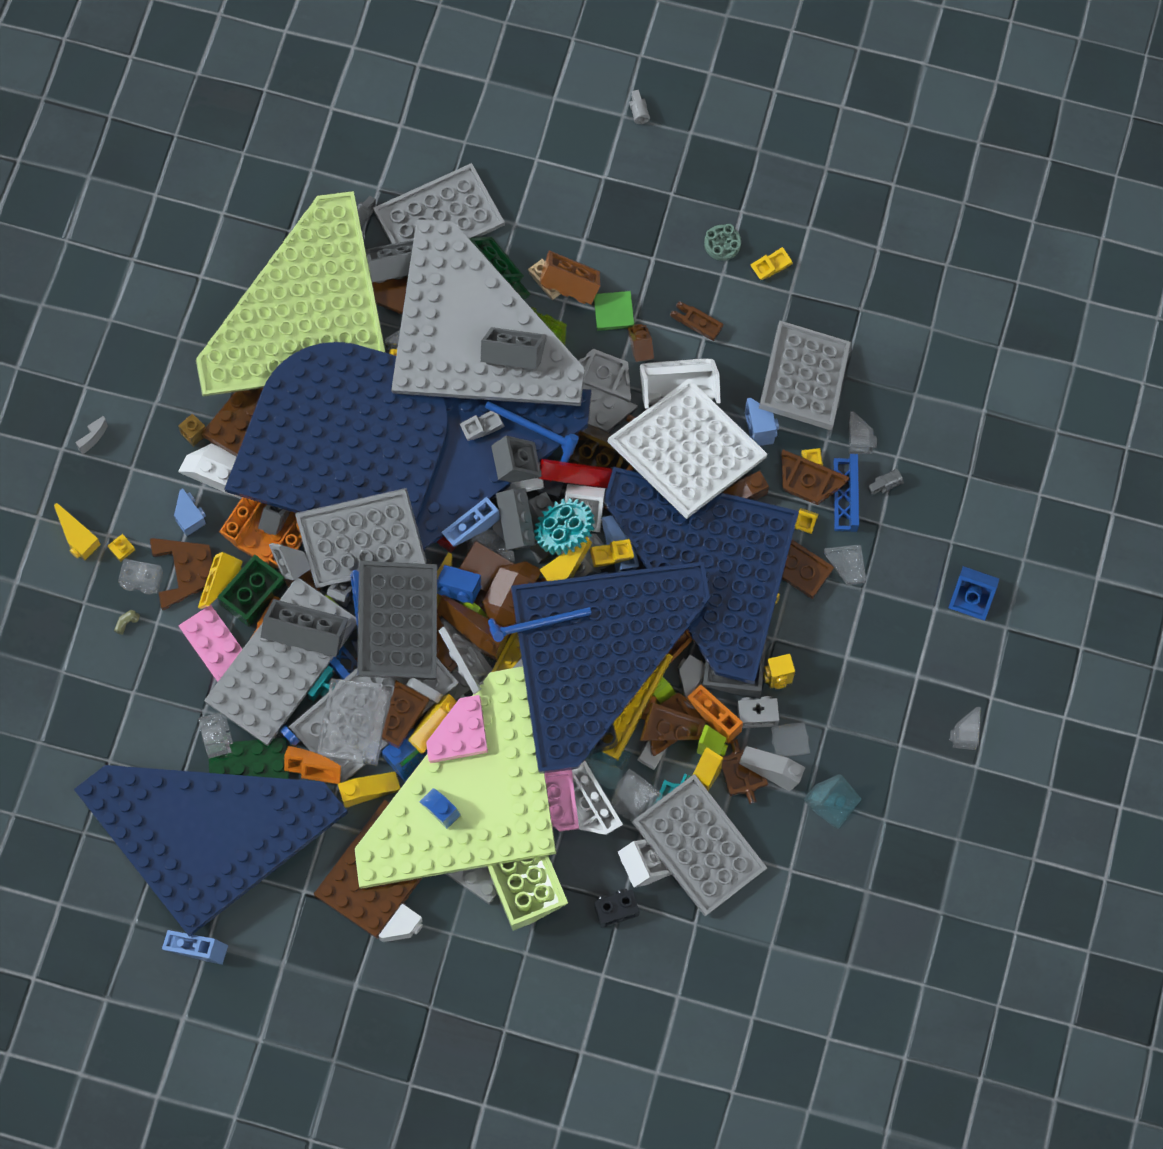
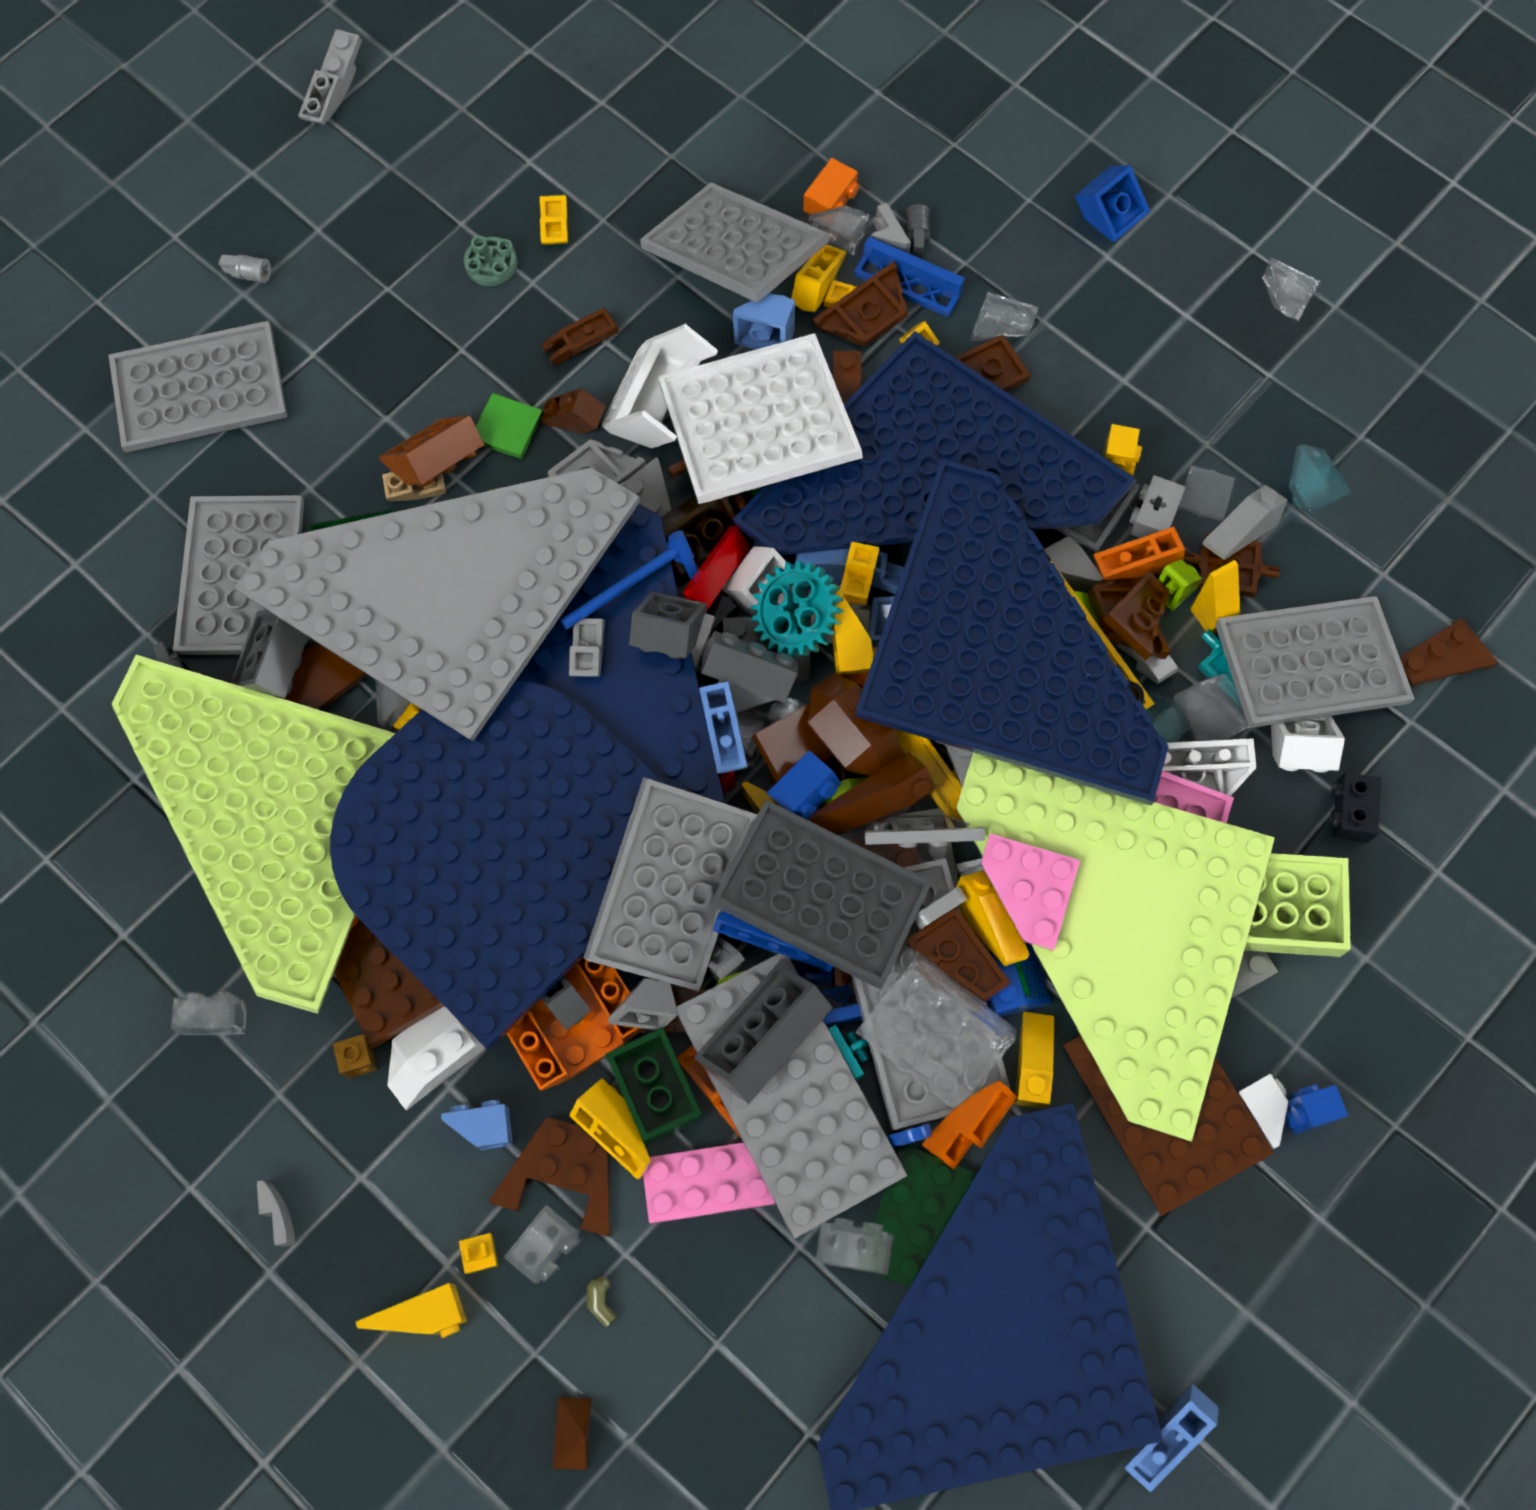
camera: 60 degrees left, 0 degrees up
blue slope [419,788,461,829] -> none
dark grey slope [480,327,547,371] -> none
blue bar [488,607,591,642] -> none
none -> light grey plate [109,321,288,453]
none -> clear brick [171,992,247,1035]
none -> light grey slope [298,29,362,125]
none -> reddish brown slope [553,1397,592,1470]
none -> yellow slope [791,244,847,312]
none -> orange brick [803,158,859,225]
none -> light grey slope [870,203,911,254]
none -> blue brick [1284,1084,1349,1135]
none -> reddish brown wing [1400,618,1499,687]

